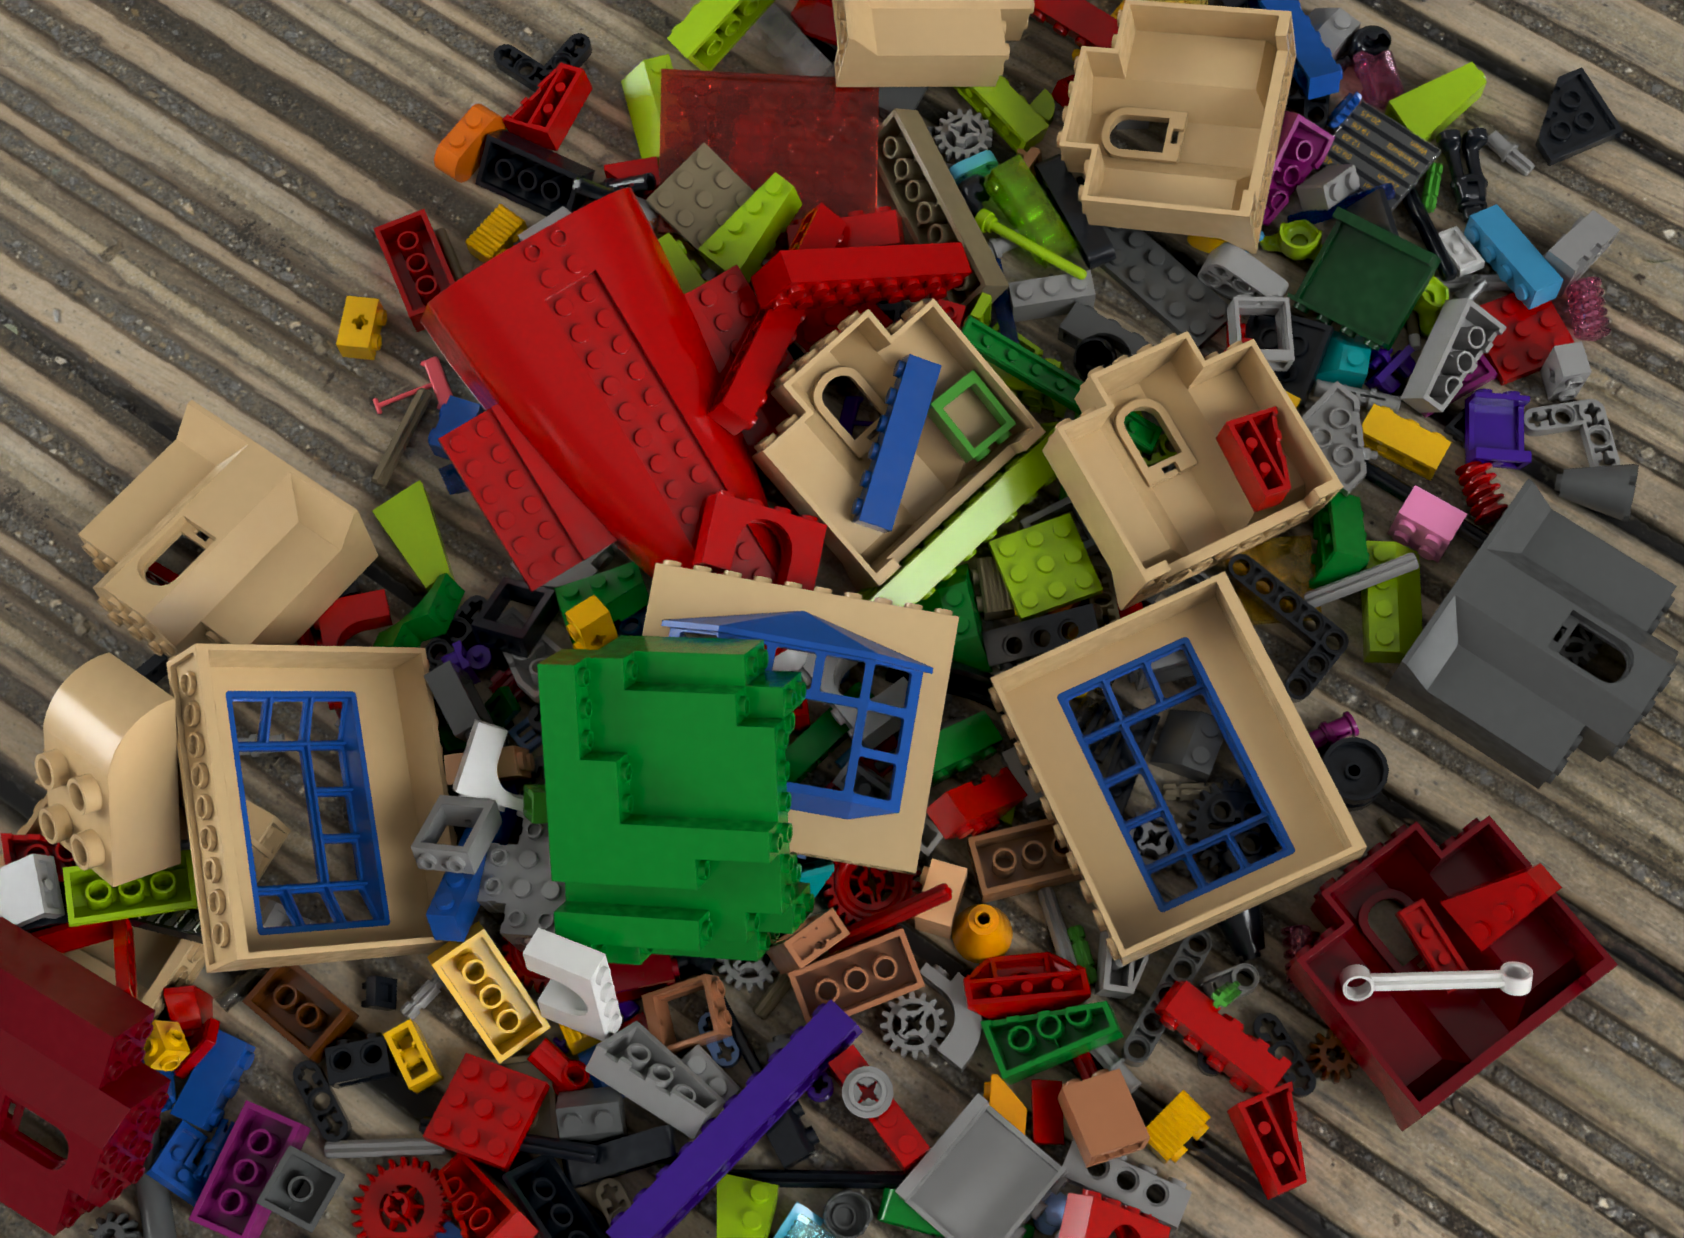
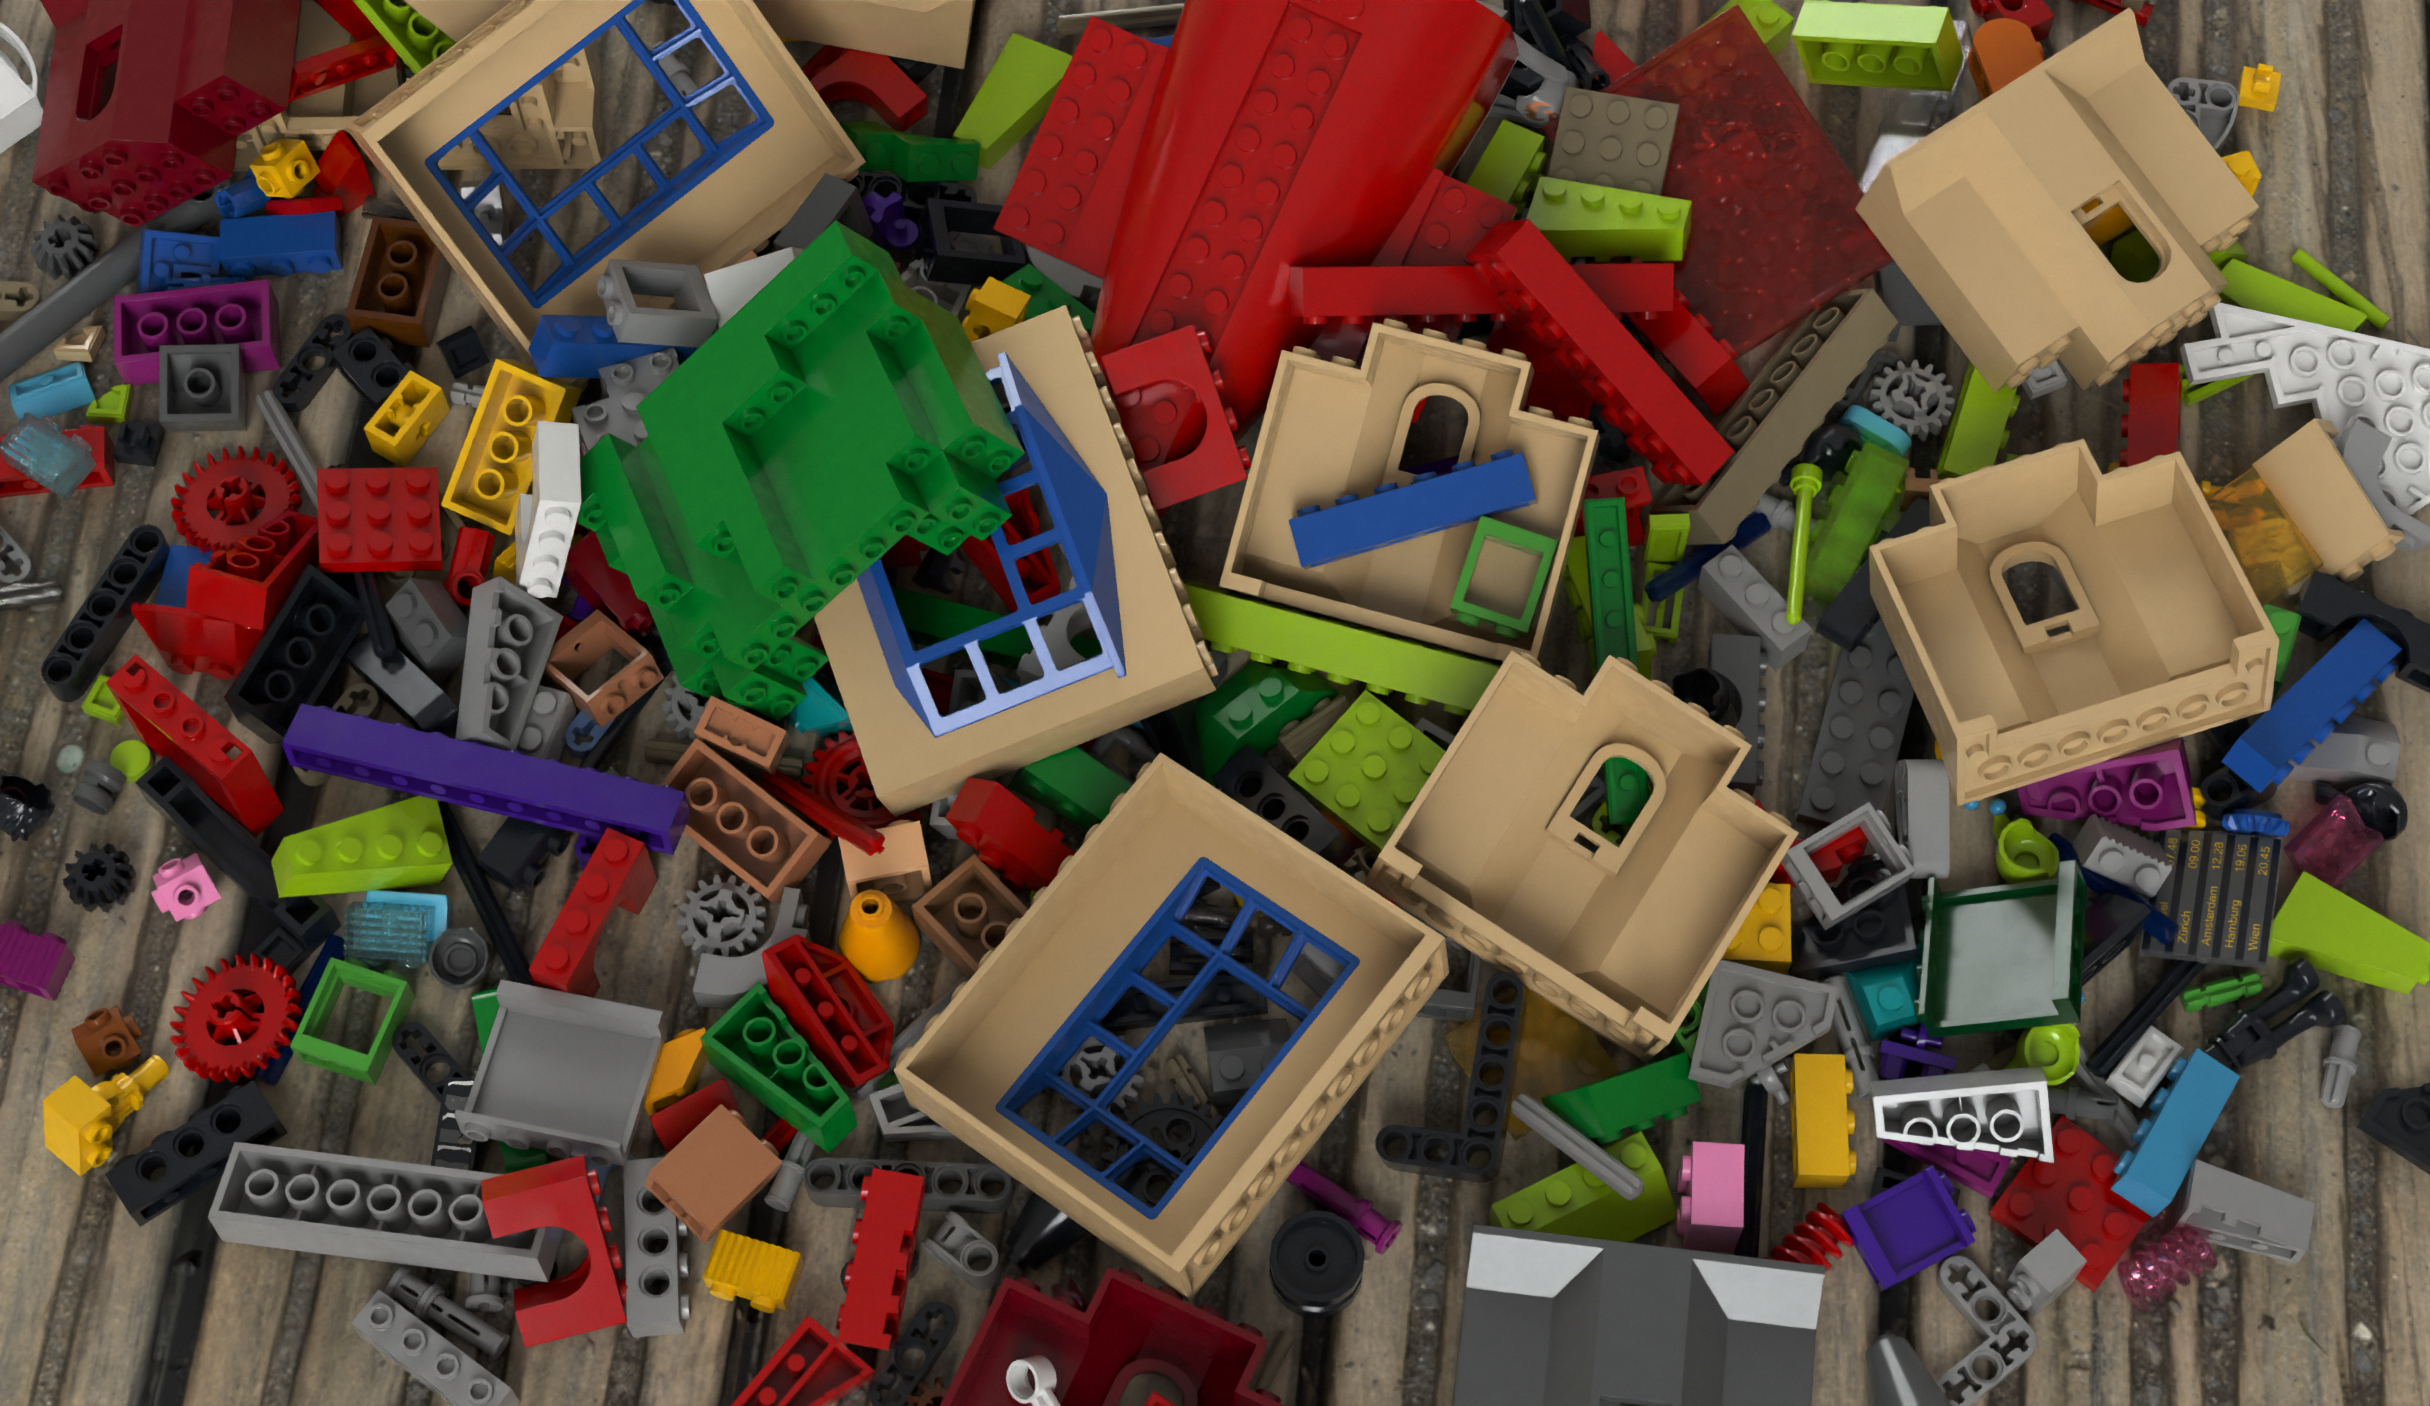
camera: 55 degrees right, 5 degrees down
light grey gear [842,1066,893,1119] -> none
bright green axle [1211,980,1242,1008] -> none
red wedge [1216,406,1291,513] -> none

